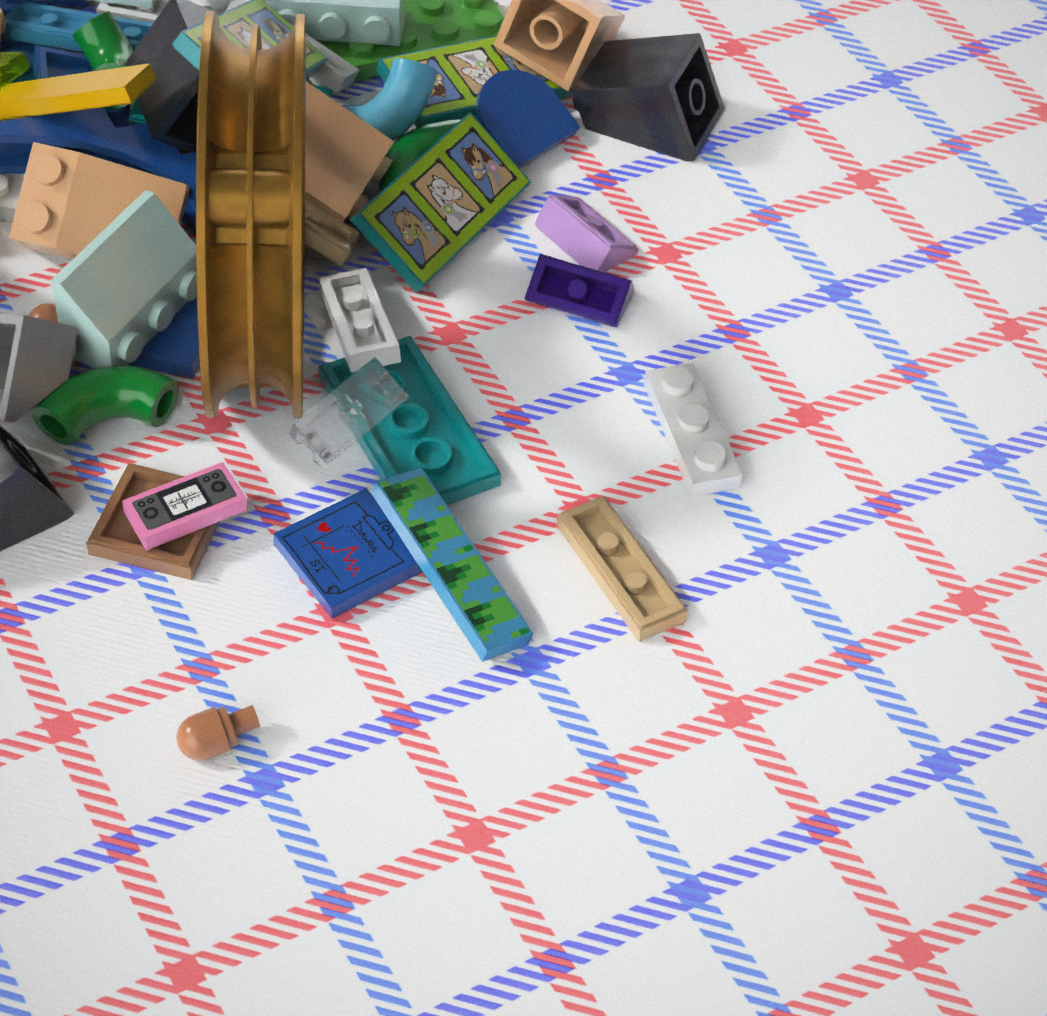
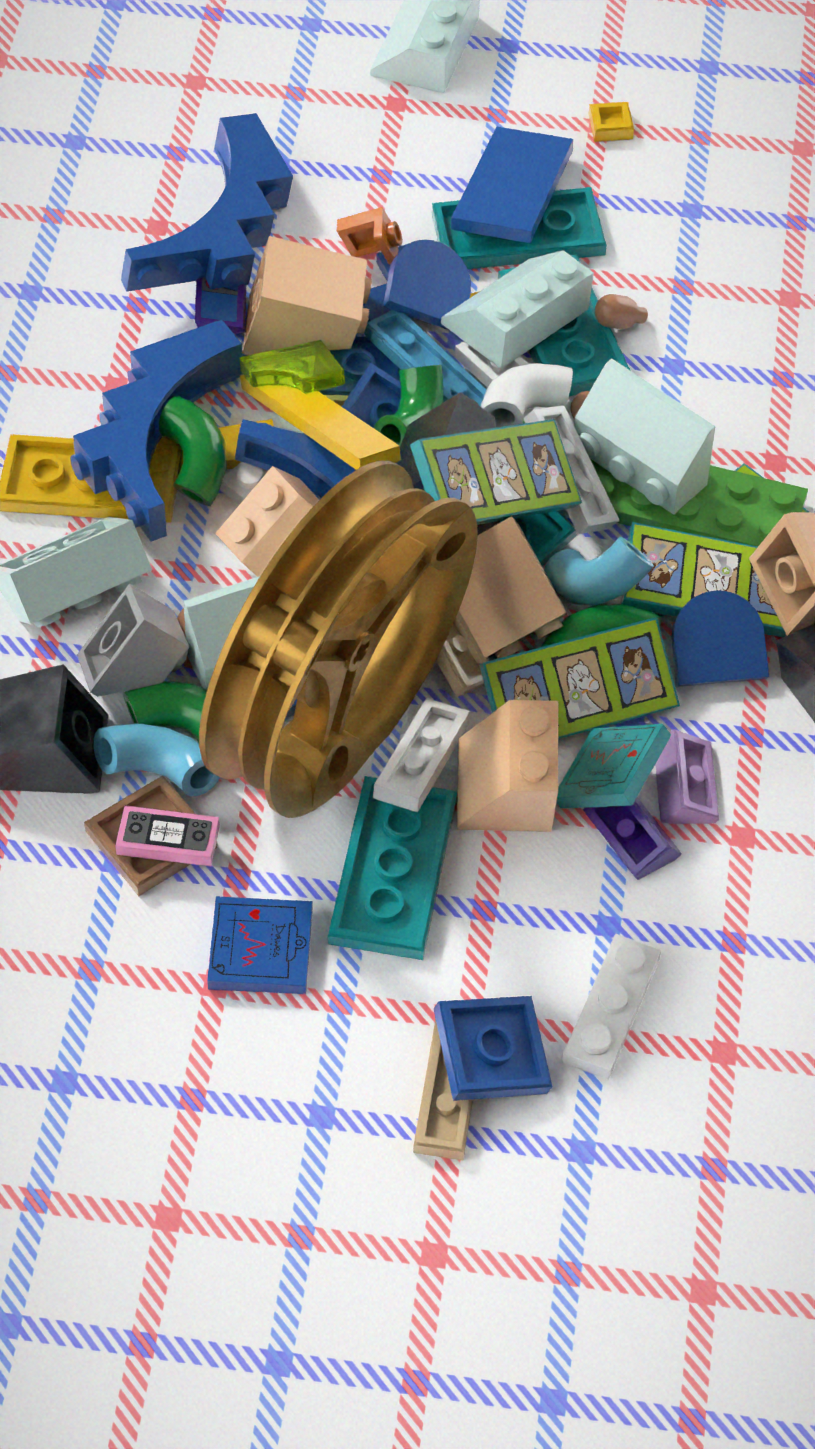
camera: 40 degrees right, 5 degrees up
nougat cylinder [176,705,260,761] -> none
clear hinge [289,357,409,466] -> none
tile [371,468,534,662] -> none
none -> medium azure cylinder [93,724,220,797]
none -> blue tile [433,996,553,1101]
none -> light nougat slope [457,700,558,832]
none -> teal tile [556,724,671,809]

